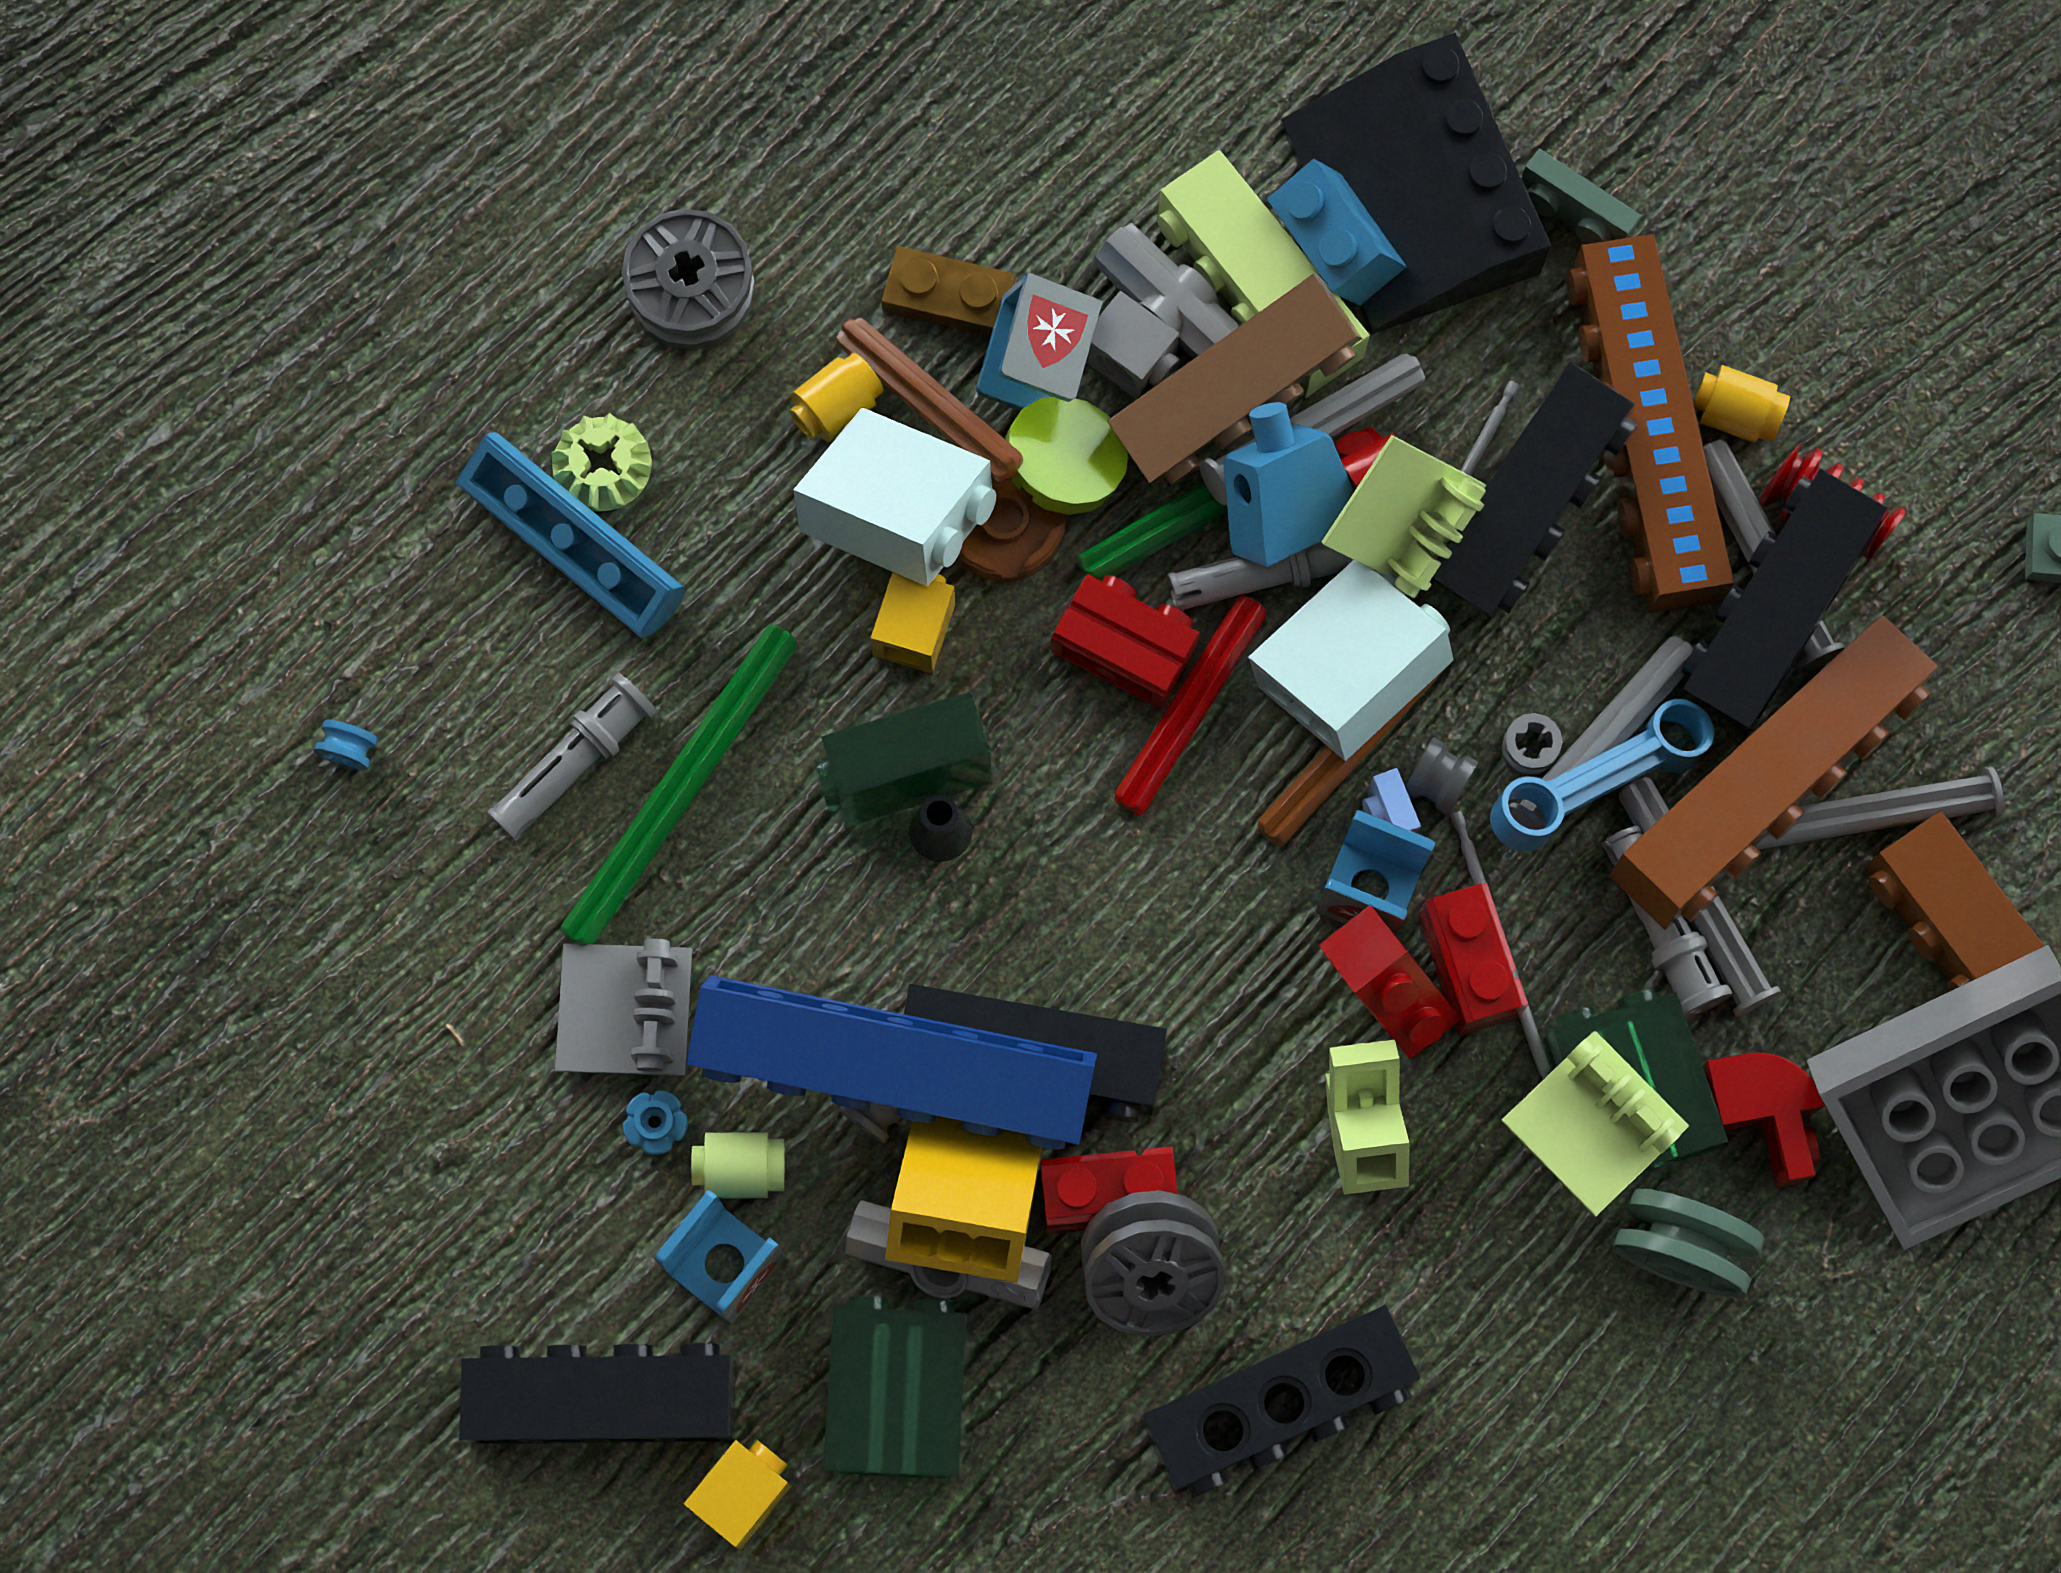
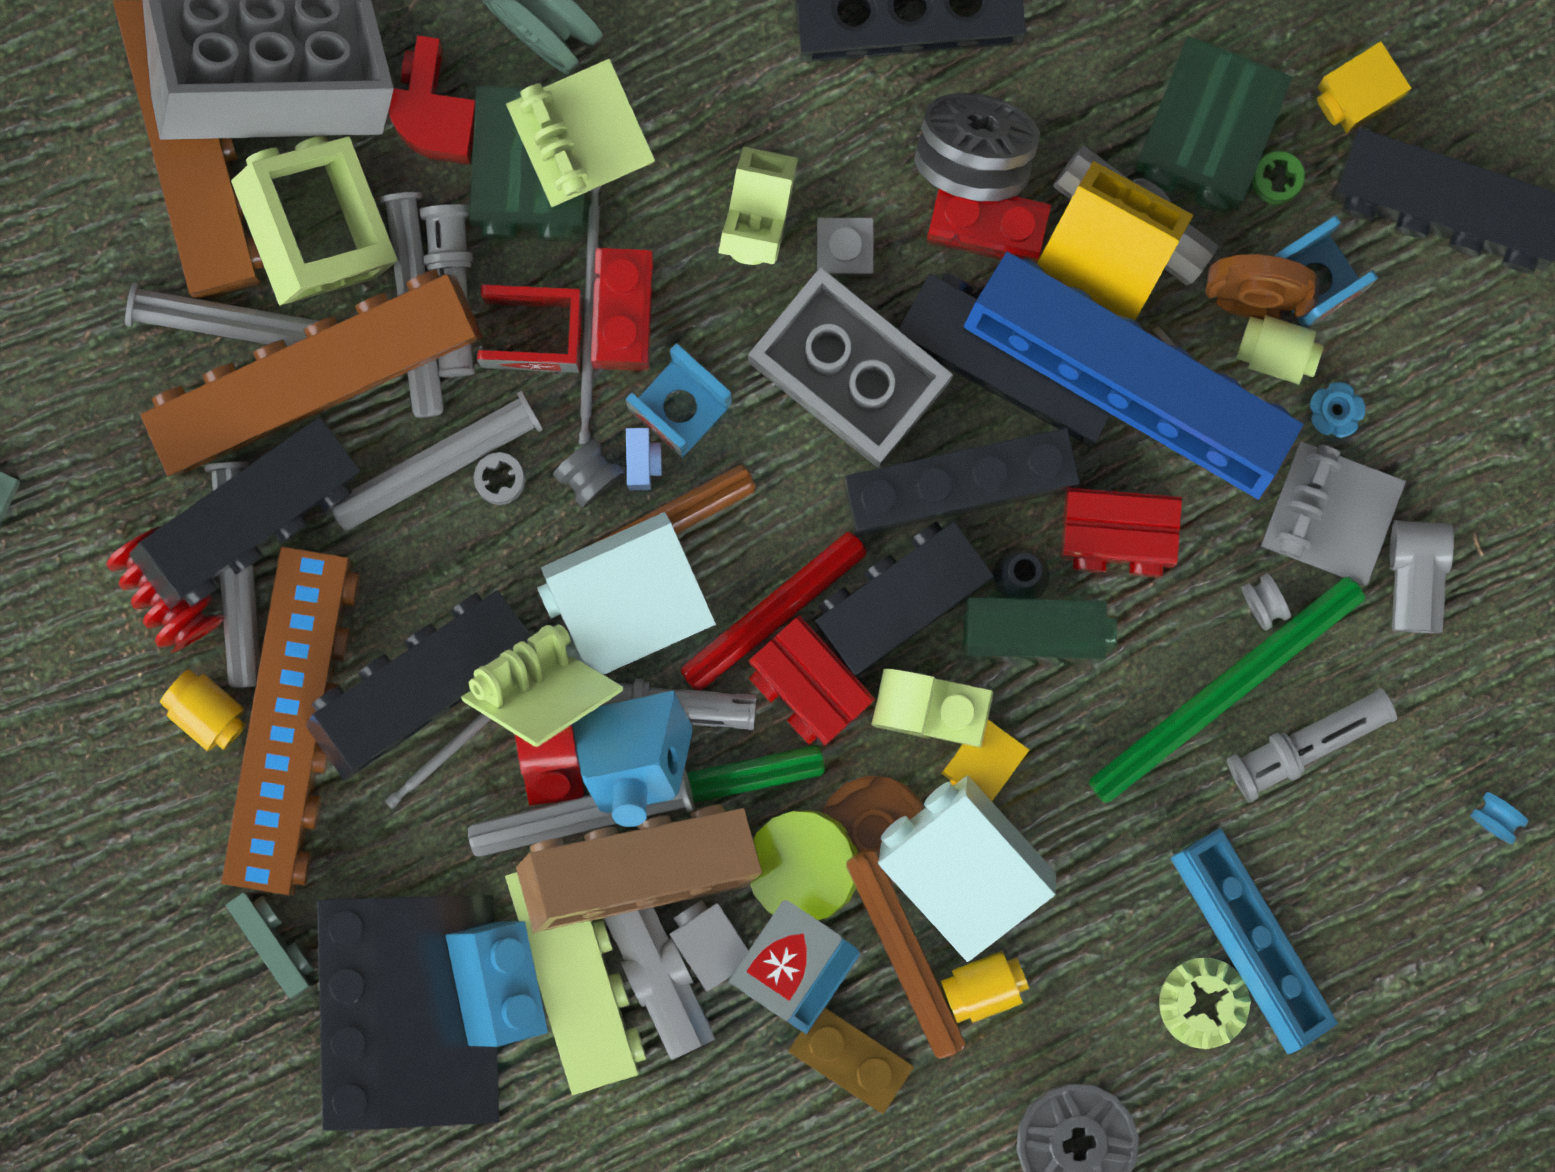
camera: 160 degrees left, 10 degrees up
red brick [1318,905,1461,1059] -> none
dark azure piece [1490,699,1714,851] -> none
none -> yellowish green window [231,136,398,306]
none -> red piece [477,285,583,373]
none -> light grey brick [748,267,953,469]
none -> black brick [815,521,994,677]
none -> light grey plate [817,218,873,277]
none -> black brick [844,428,1079,537]
none -> yellowish green brick [871,669,994,748]
none -> red brick [1060,488,1182,577]
none -> dark orange tile [1205,254,1320,320]
none -> light grey bush [1242,573,1291,631]
none -> bright green bush [1252,151,1305,205]
none -> light grey piece [1390,520,1454,633]

